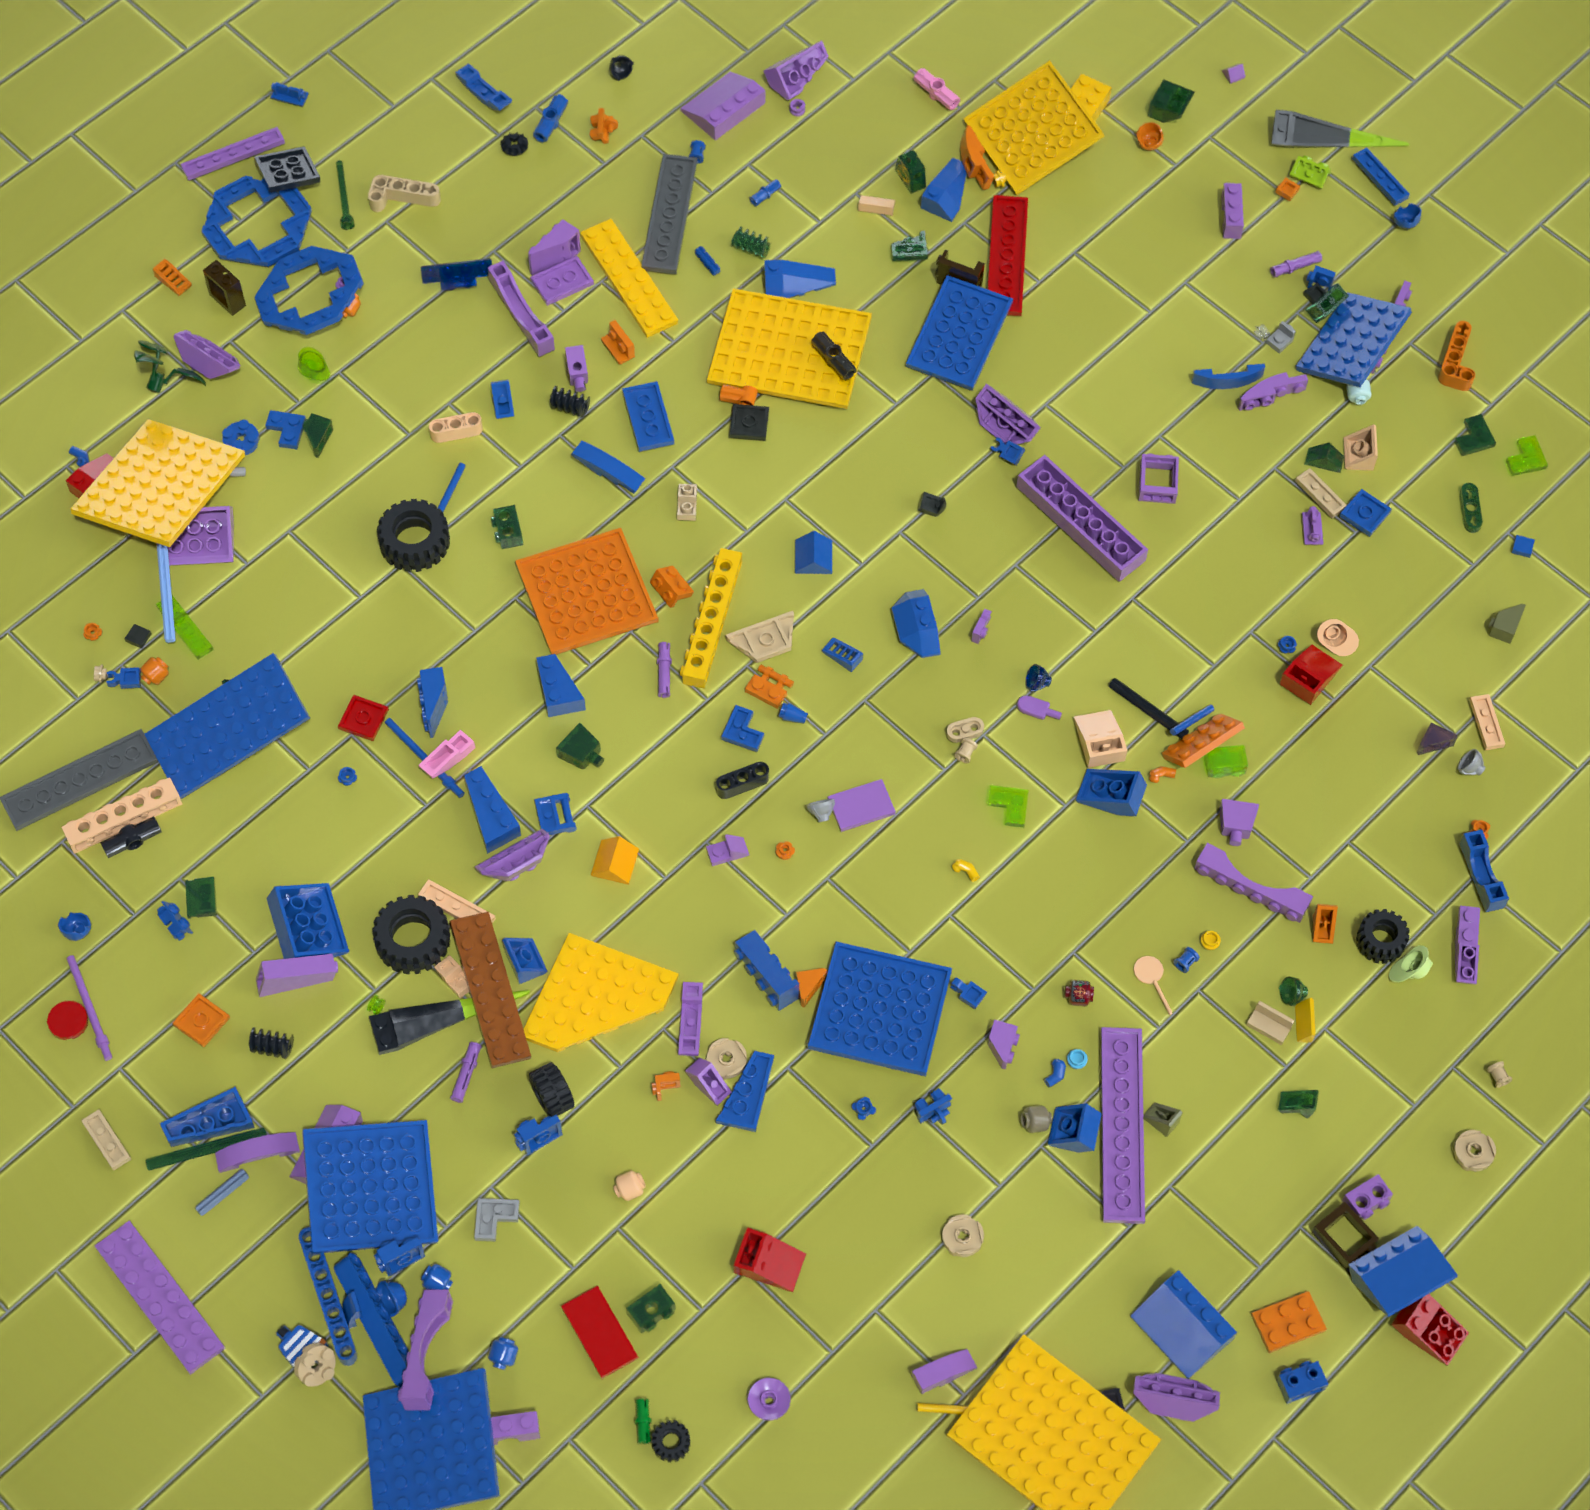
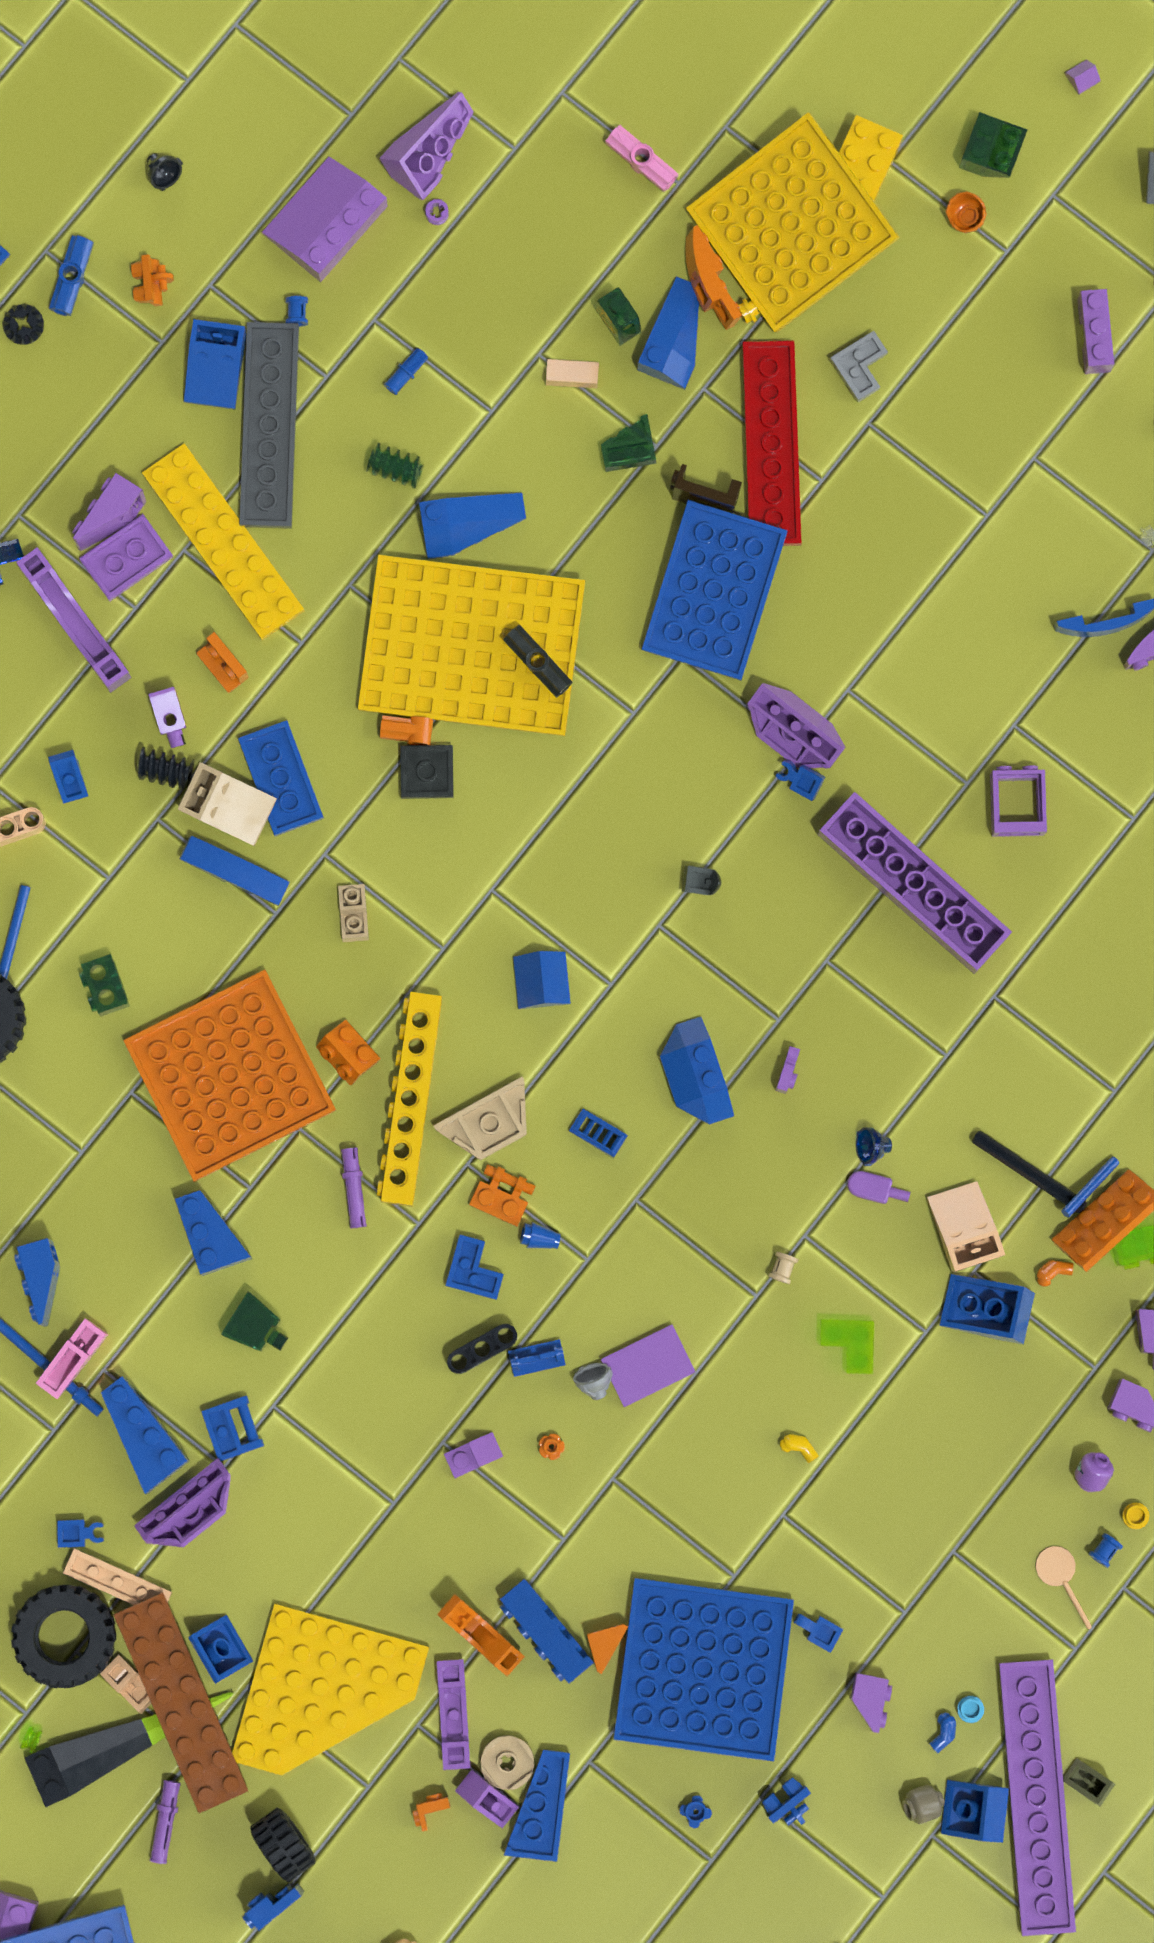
camera: 10 degrees left, 20 degrees up
light orange slope [591,836,639,885] -> none
blue axle [695,246,720,275] -> none
tan plate [947,717,984,743] -> none
dark red head [1065,980,1094,1007] -> none
none -> blue plate [57,1520,104,1548]
none -> tan slope [178,762,277,846]
none -> blue slope [184,319,247,409]
none -> orange arch [437,1595,525,1676]
none -> blue hinge [508,1339,566,1377]
none -> light grey plate [830,331,888,402]
none -> medium lavender head [1074,1452,1114,1492]

